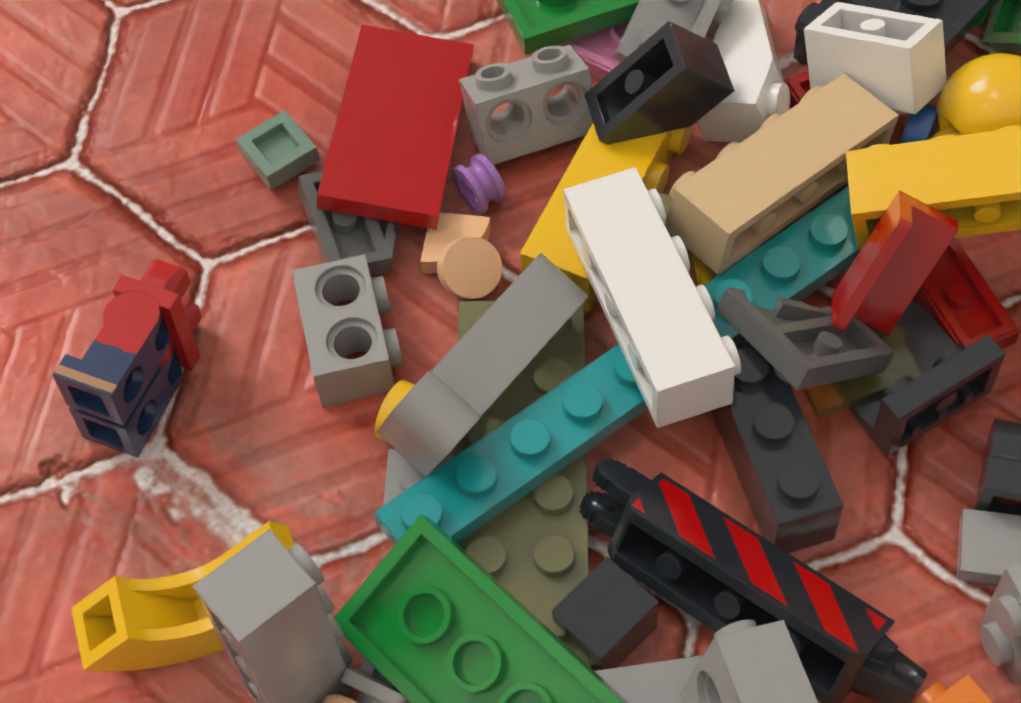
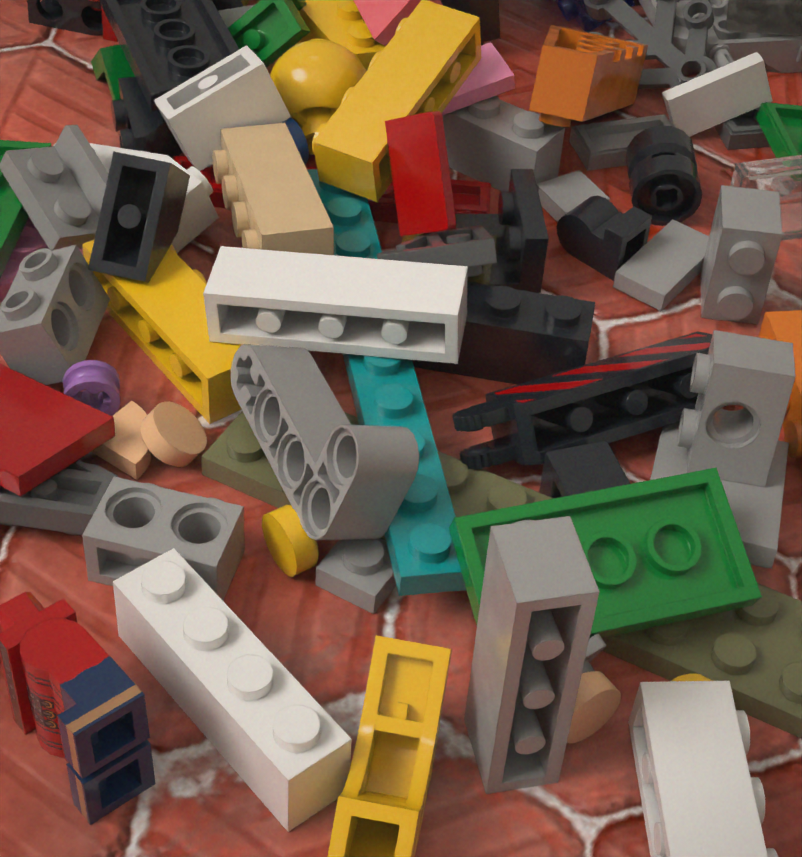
camera: 70 degrees left, 15 degrees down
none -> white brick [113,548,352,832]

